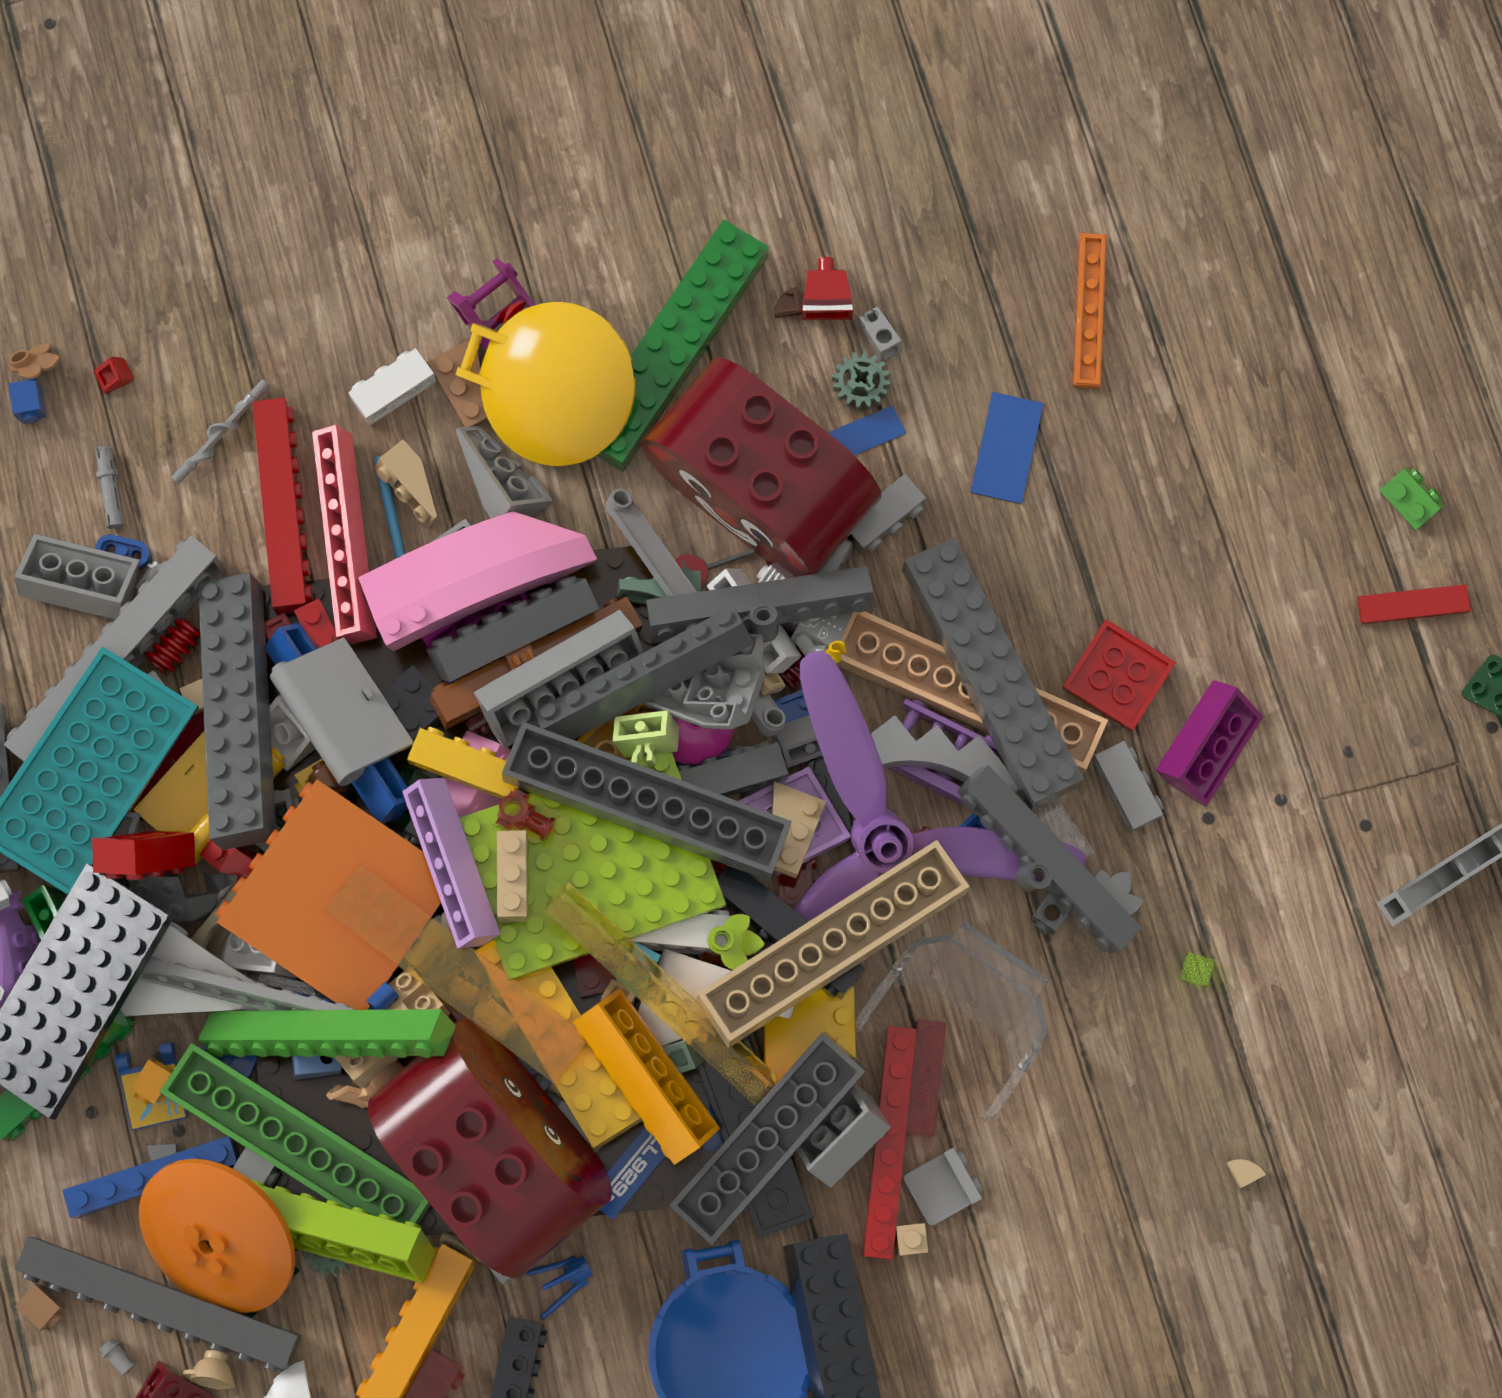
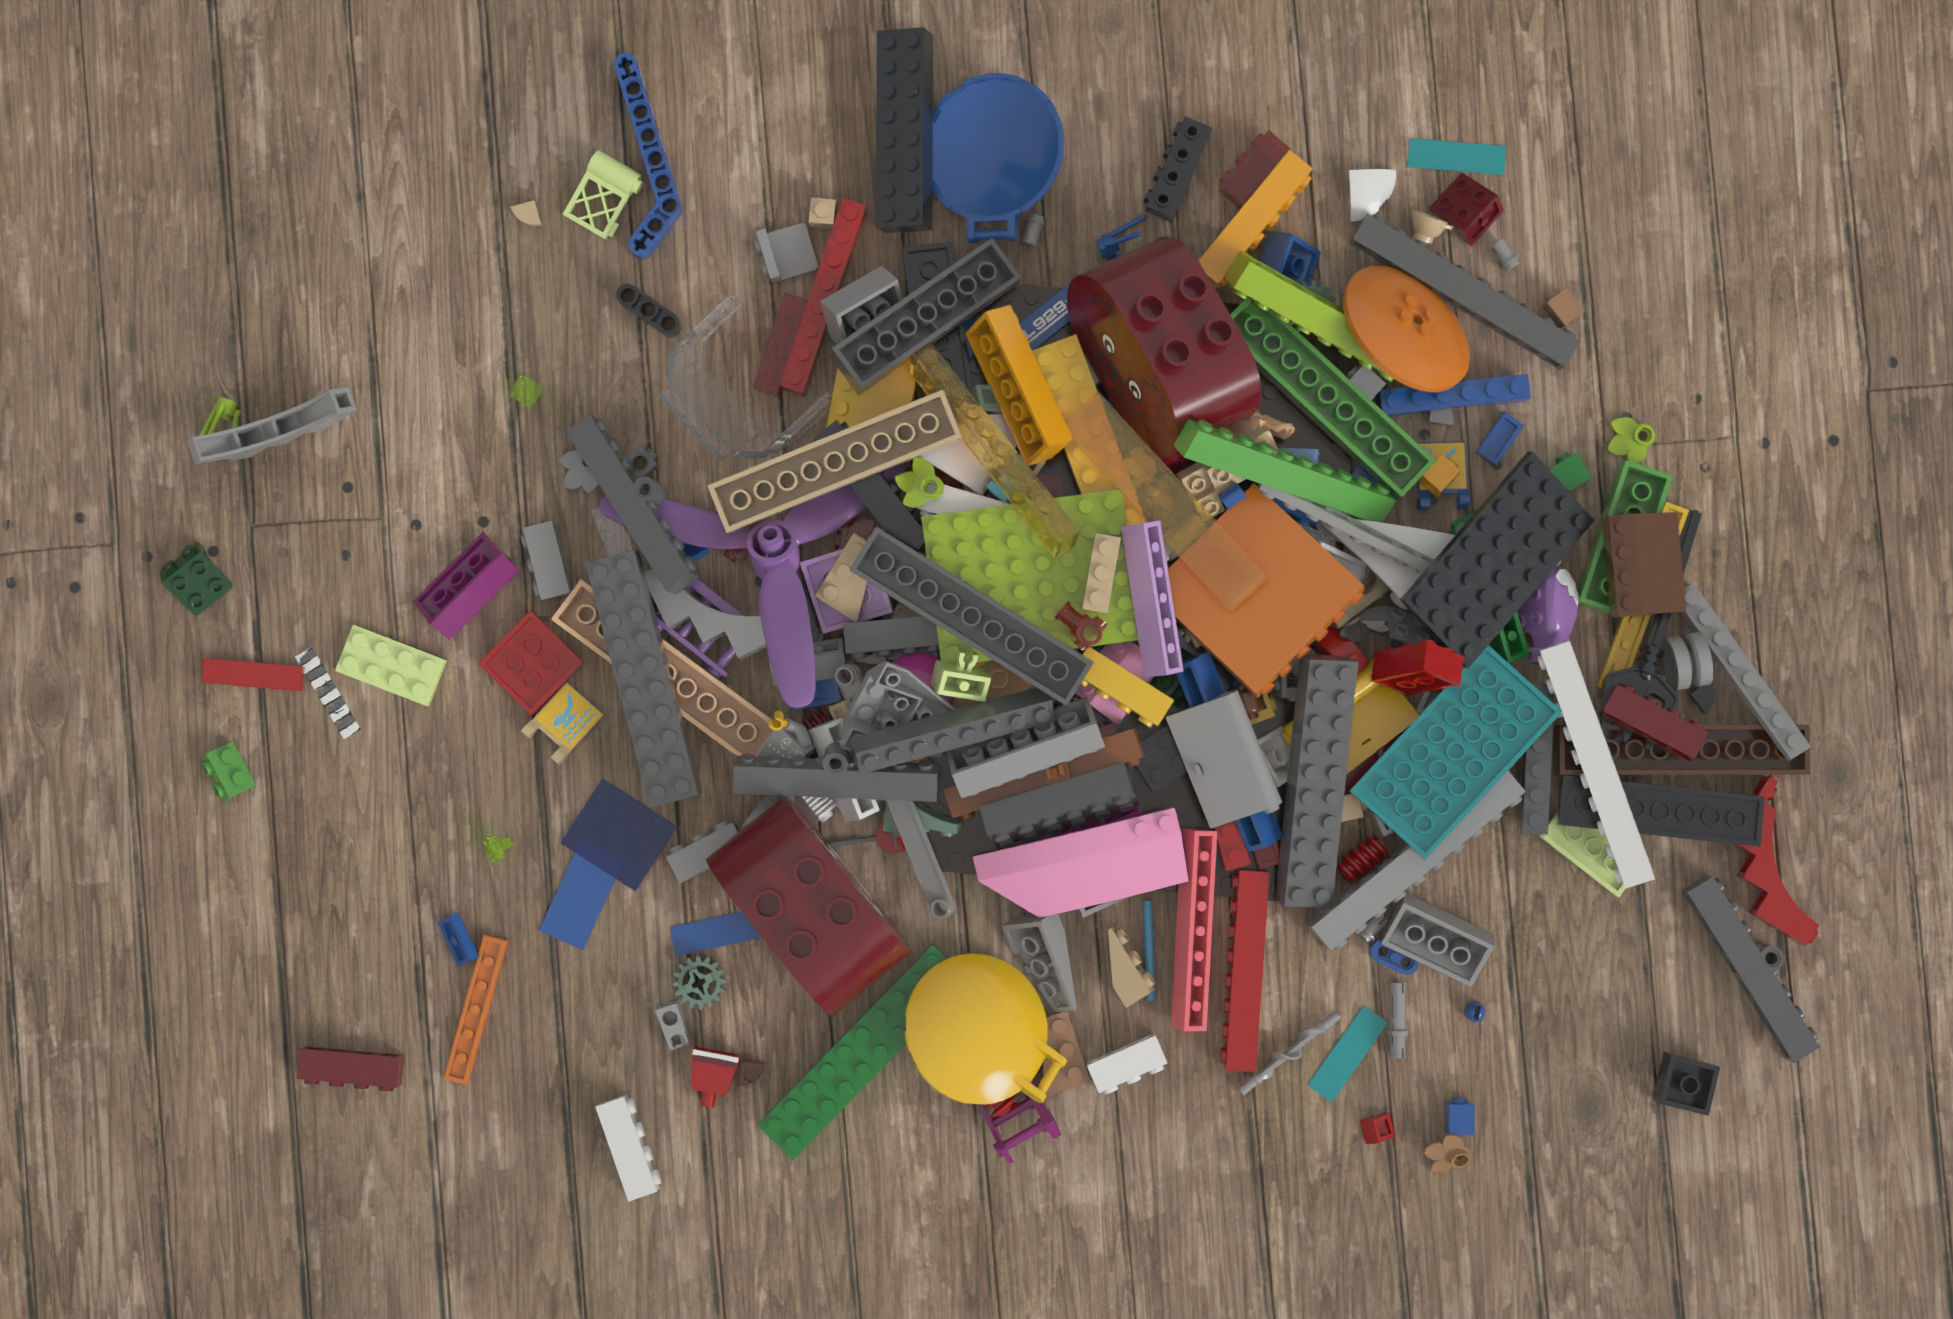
camera: 170 degrees left, 10 degrees up
none -> sticker [295,647,361,739]
none -> dark red brick [296,1046,404,1091]
none -> yellowish green plate [335,625,447,706]
none -> blue plate [437,912,478,967]
none -> clear neon green tile [483,834,513,864]
none -> flag [521,682,604,765]
none -> clear blue piece [561,778,677,891]
none -> yellowish green piece [563,150,644,239]
none -> white brick [596,1094,661,1202]
none -> blue beam [614,53,683,260]
none -> black beam [616,284,681,338]
none -> light grey pin [1022,213,1045,246]
none -> blue slope [1260,231,1321,284]
none -> teal sticker [1308,1006,1388,1102]
none -> blue hinge [1464,1001,1485,1022]
none -> blue tile [1475,412,1524,466]

